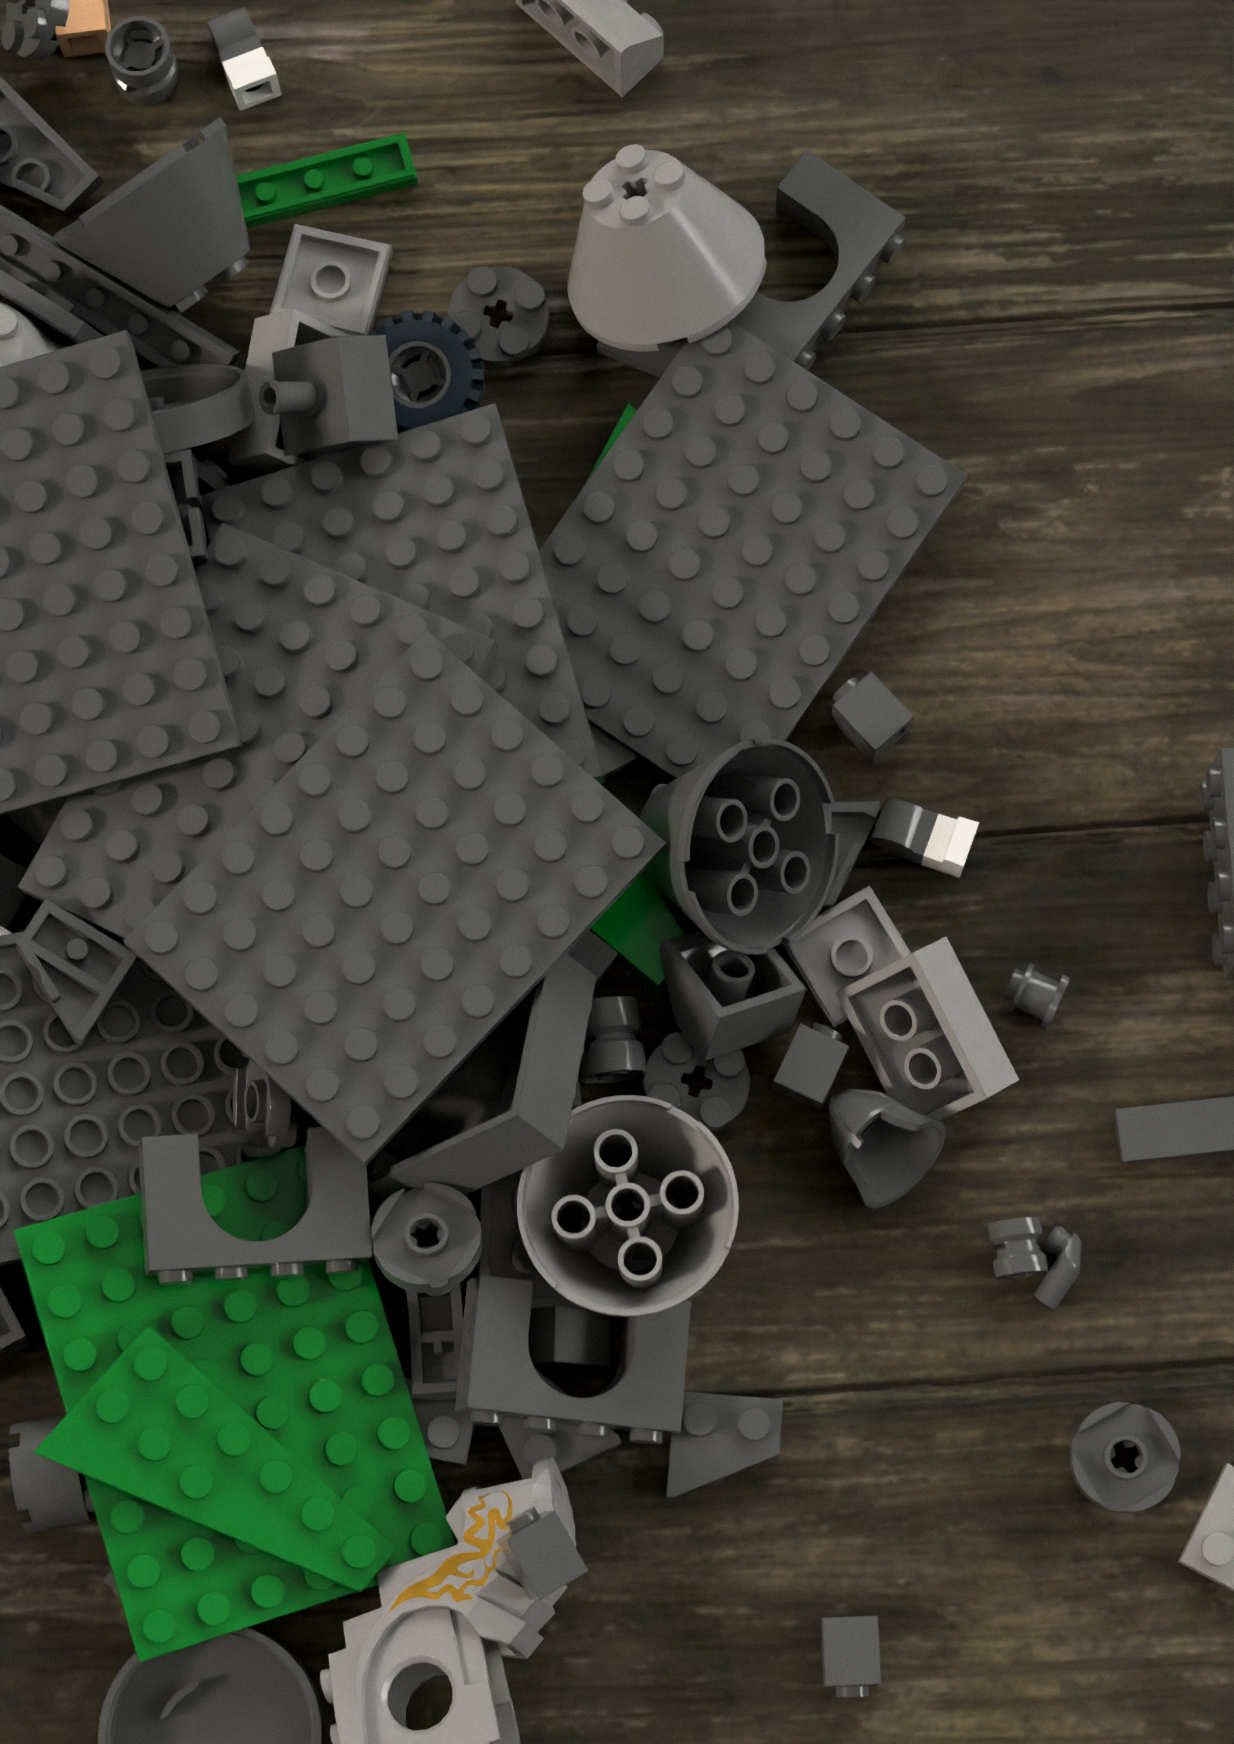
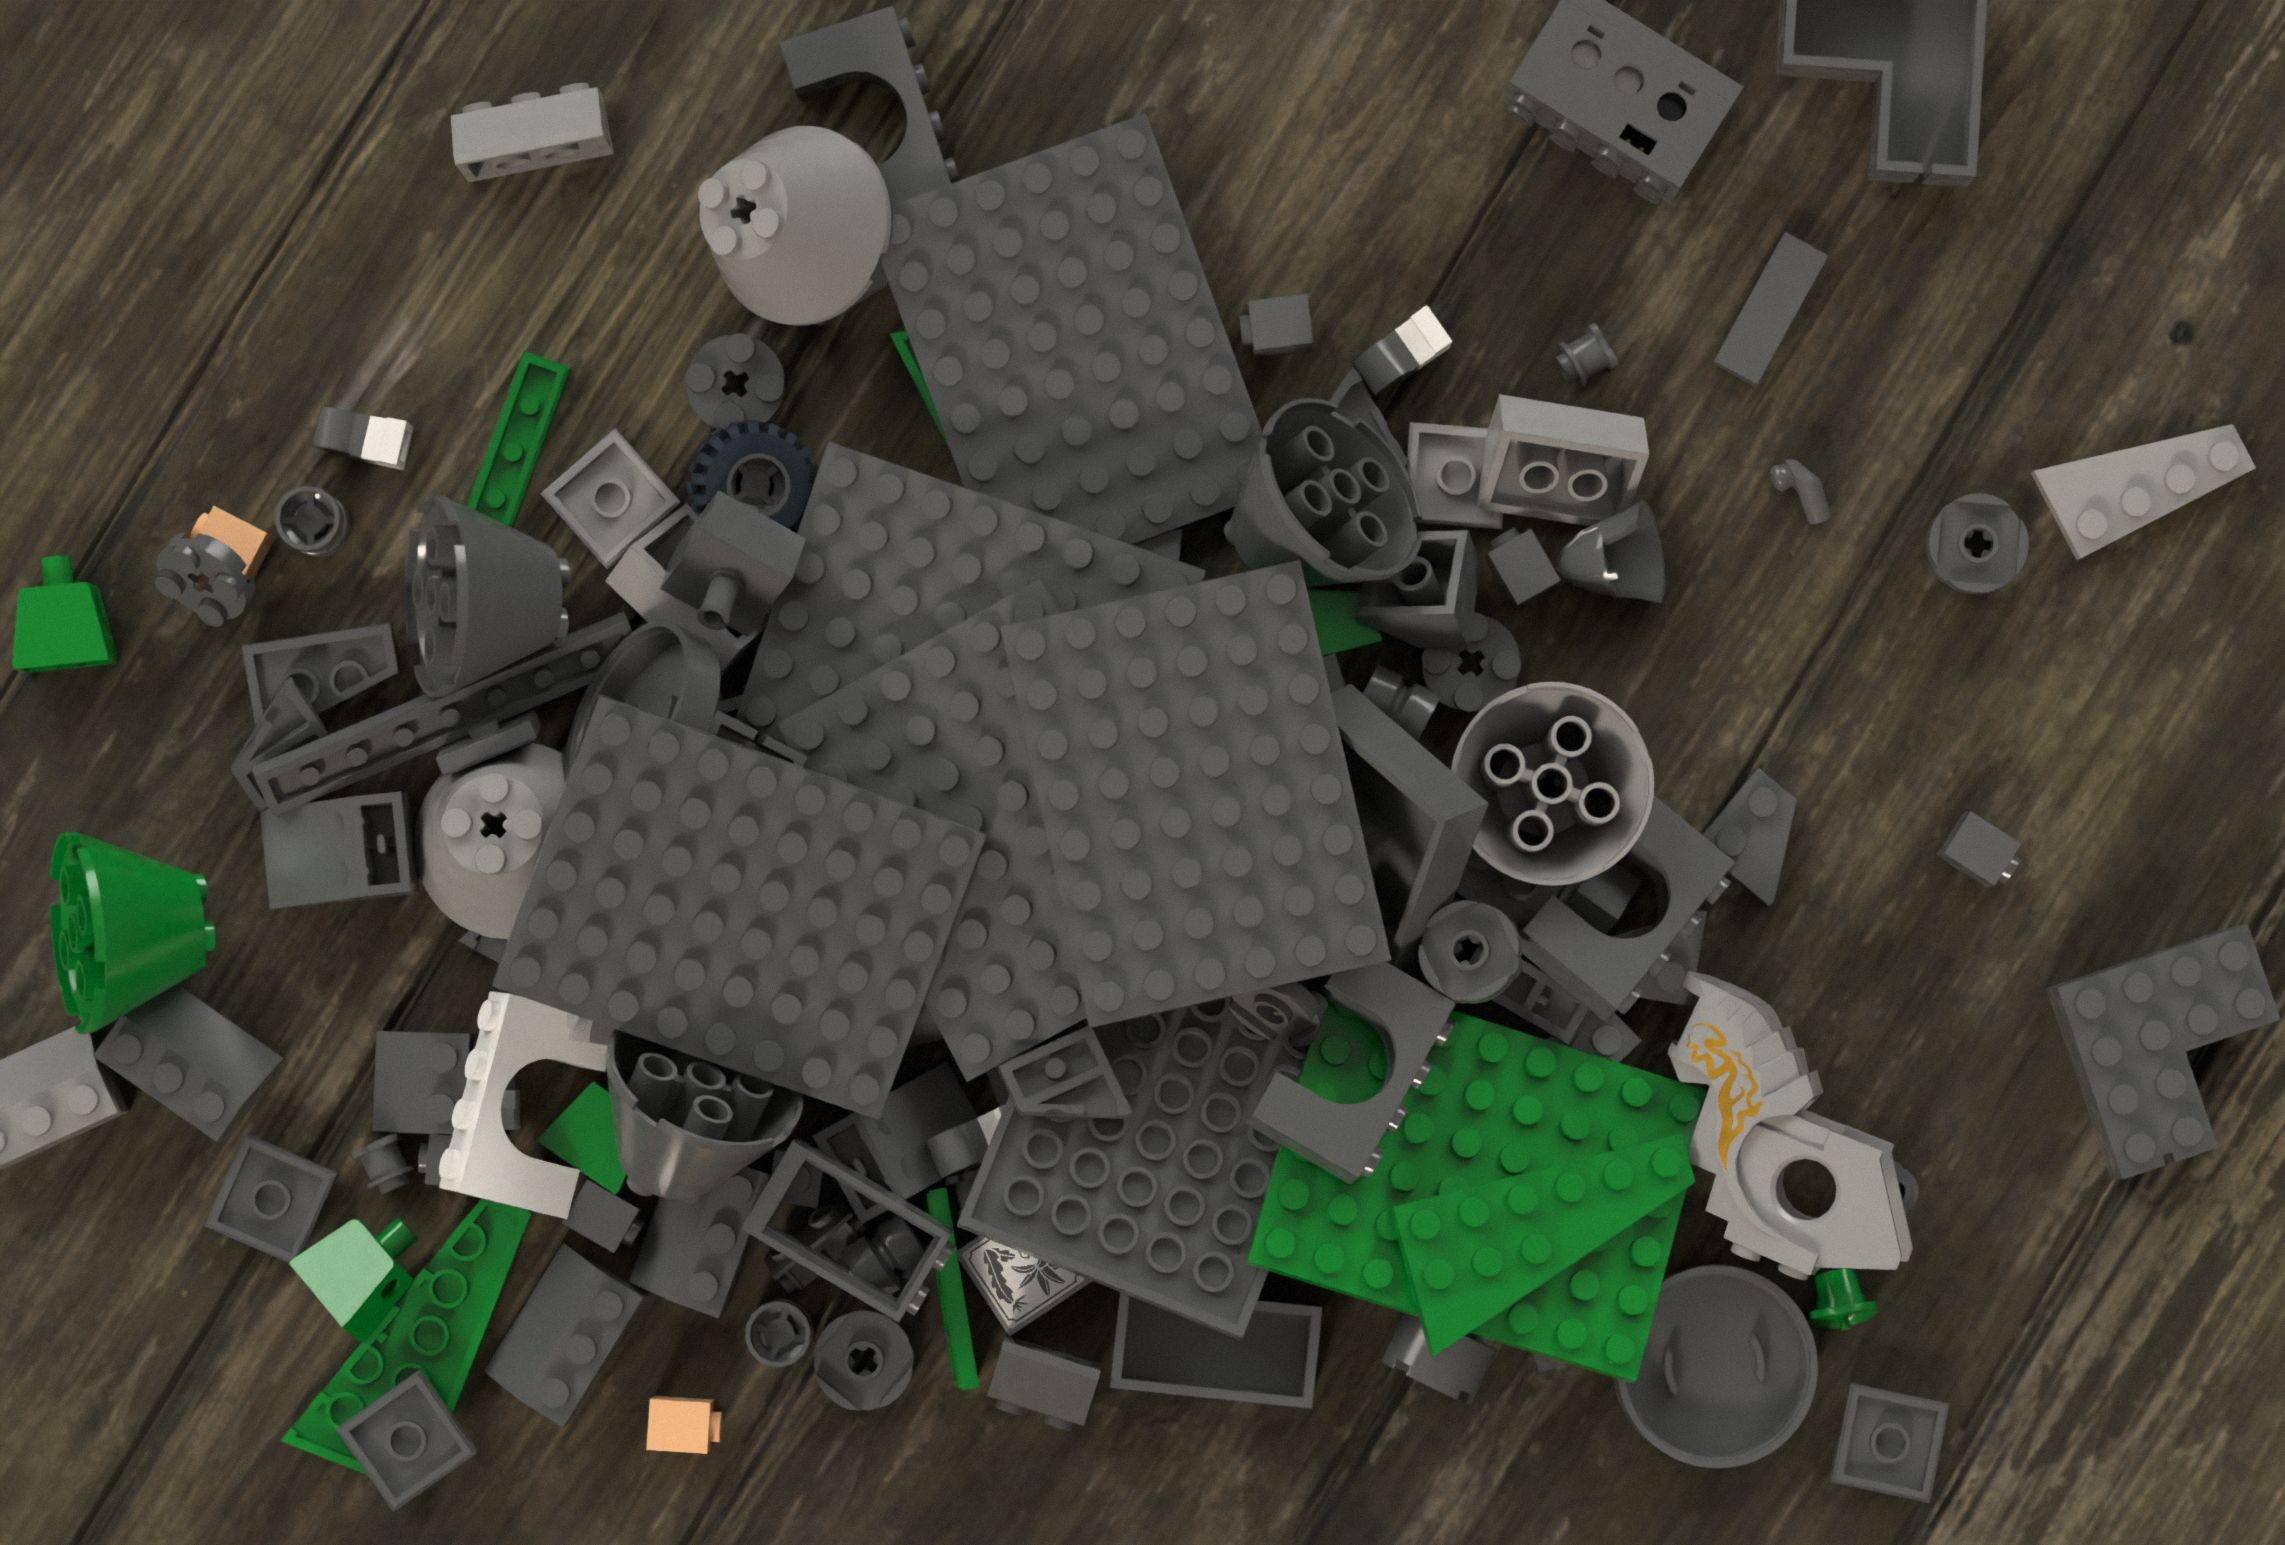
camera: 60 degrees left, 10 degrees up
dark grey brick [496,1507,588,1600] -> none
dark grey wheel [987,1217,1048,1280] -> none

